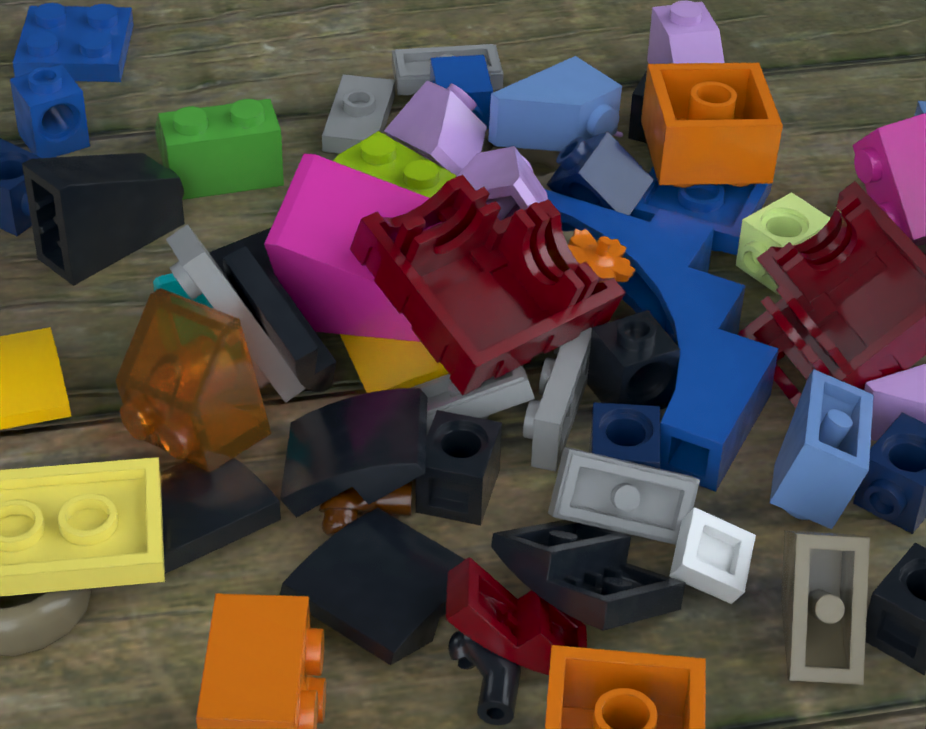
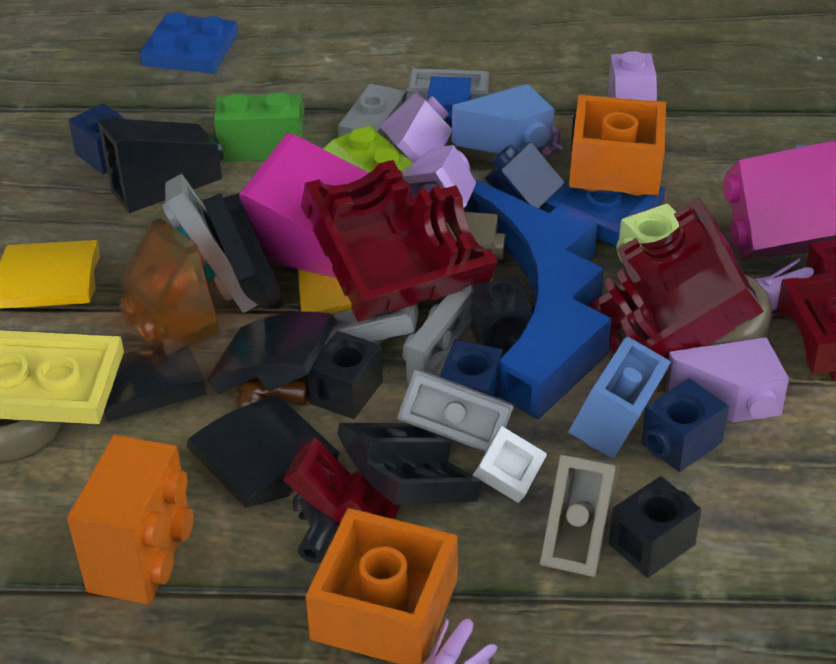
camera: 15 degrees right, 0 degrees up
blue brick [10,64,90,158] -> none
orange plant [568,229,636,282] -> none

